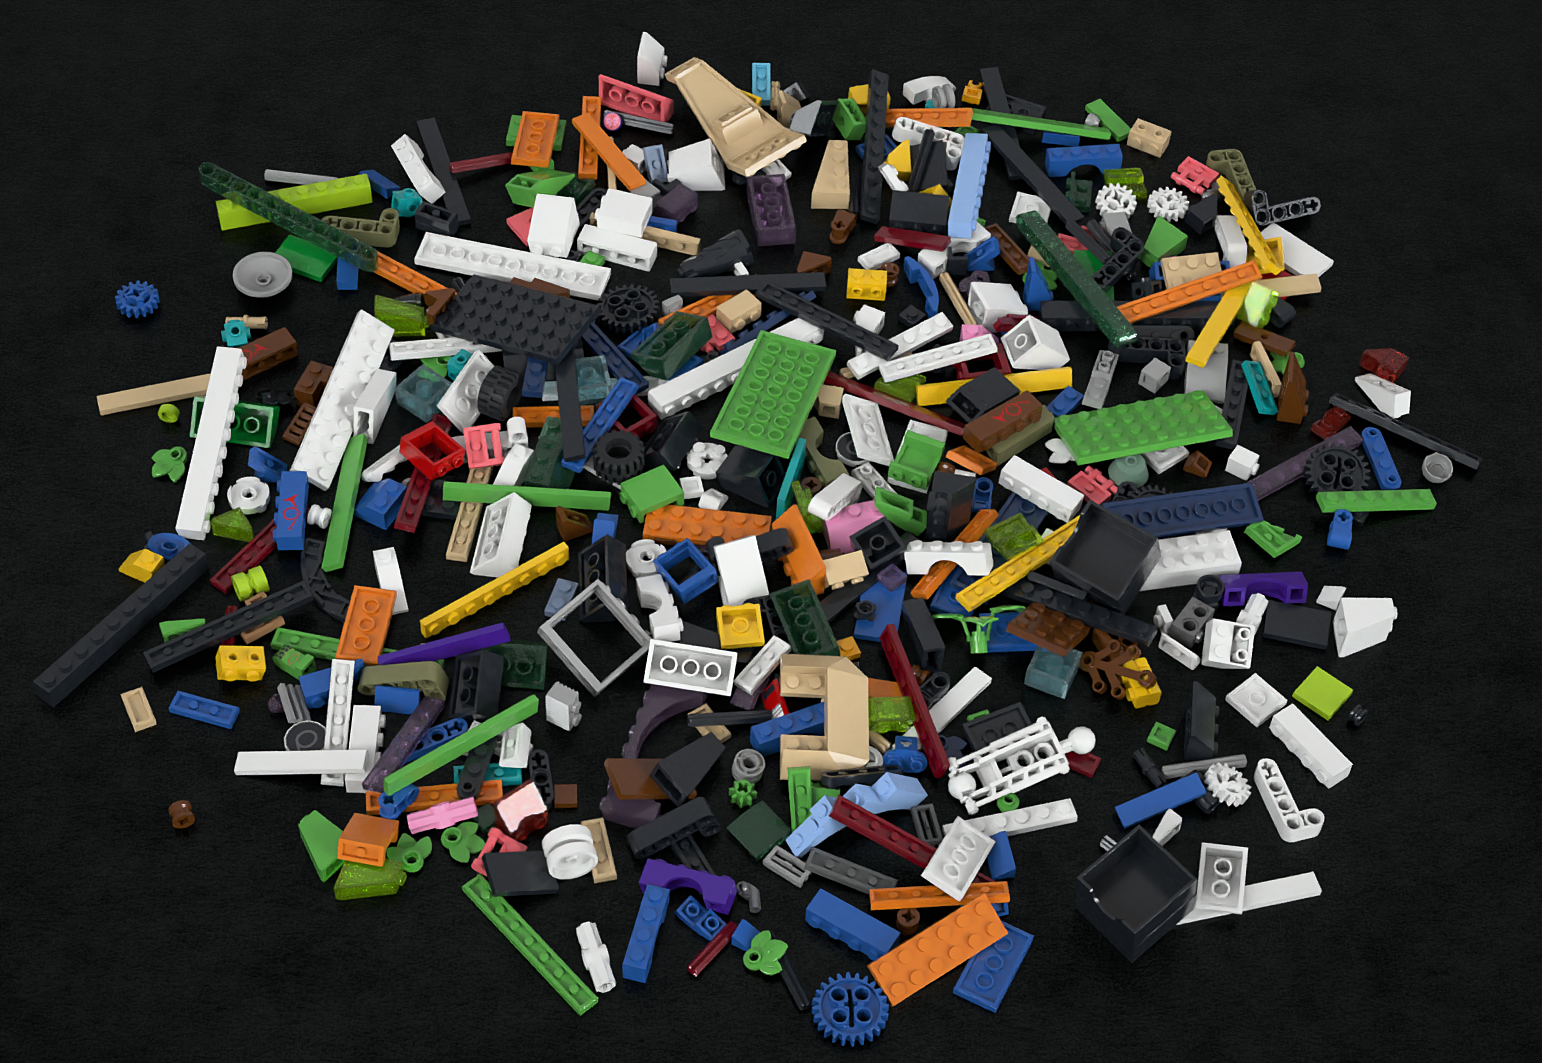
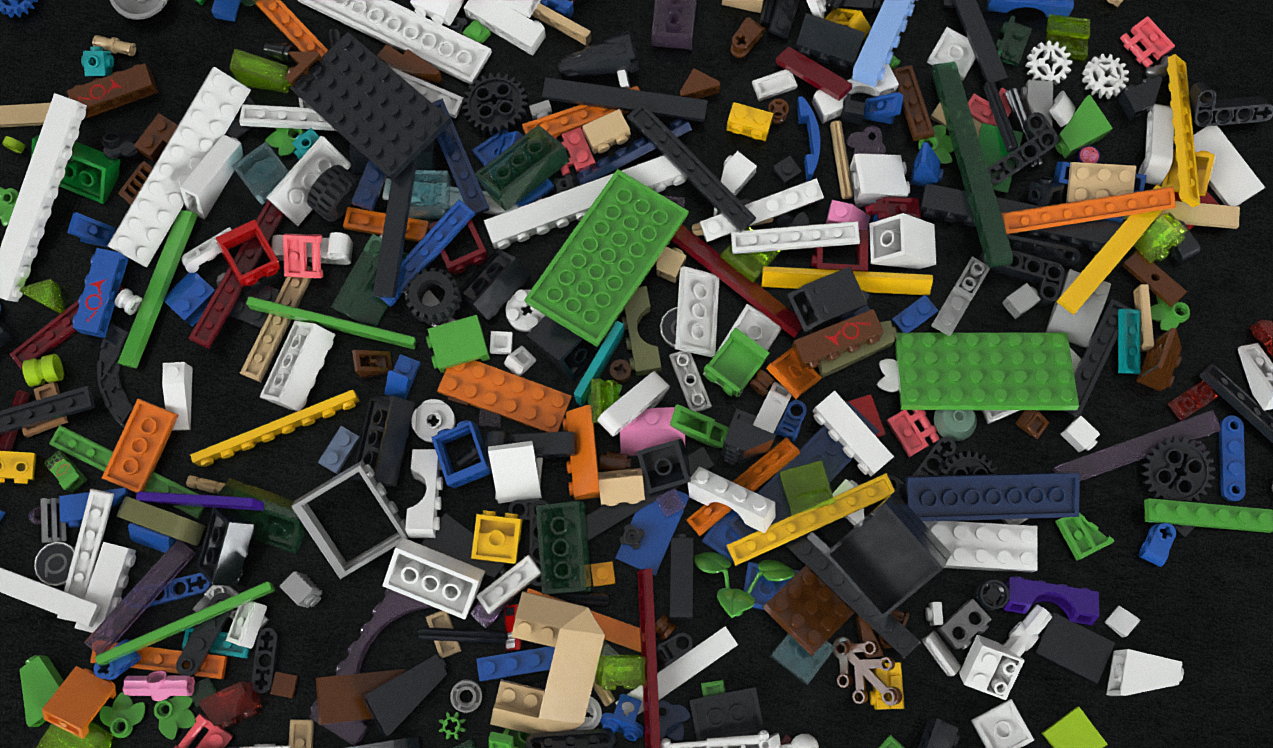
camera: 20 degrees right, 25 degrees up
white plate [227,477,270,515] -> none
white slope [493,443,535,486] -> none
olive beam [1206,149,1257,202] -> none
none -> white slope [1049,91,1075,127]

